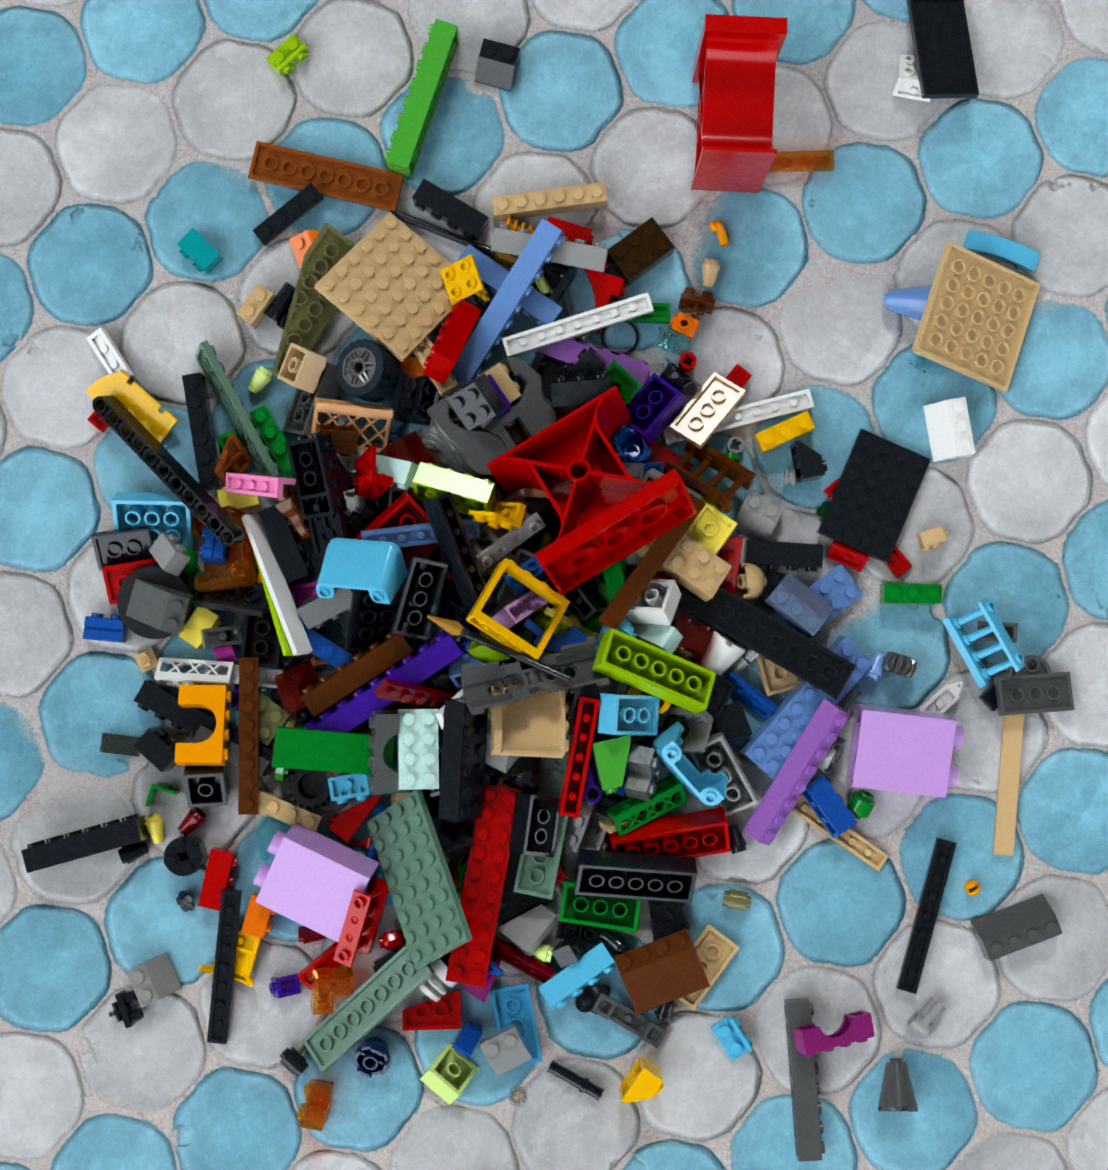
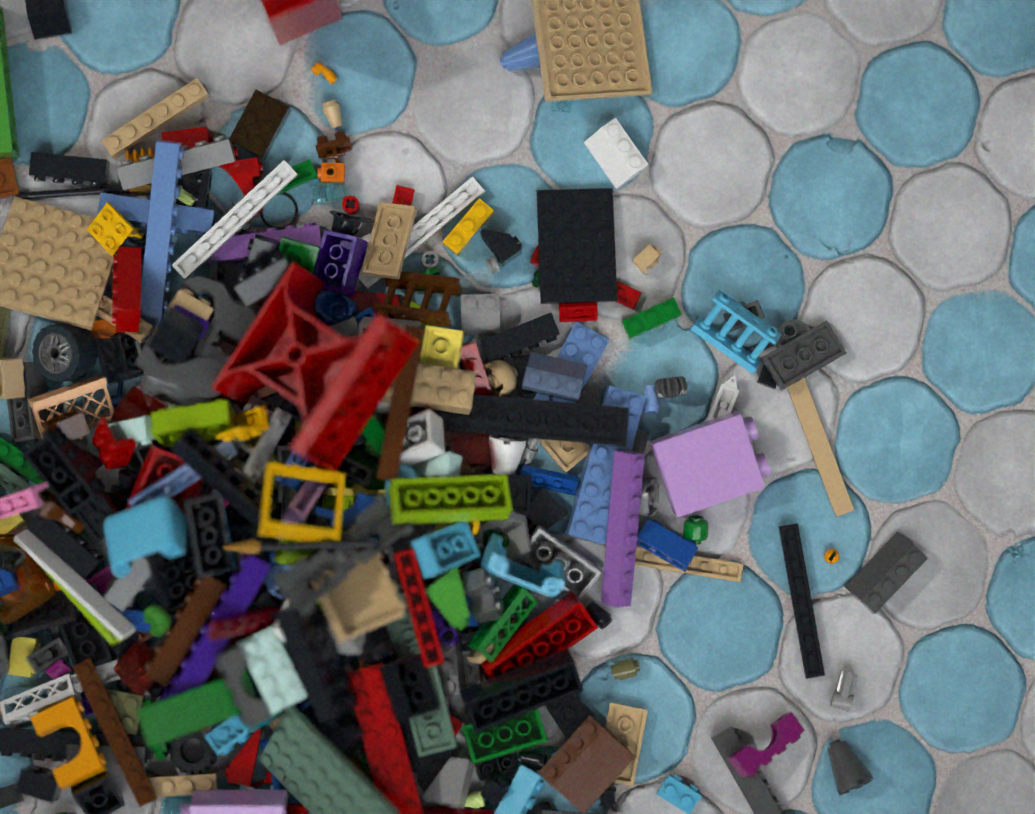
camera: 25 degrees left, 0 degrees up
none -> bright green hair [144,605,171,637]

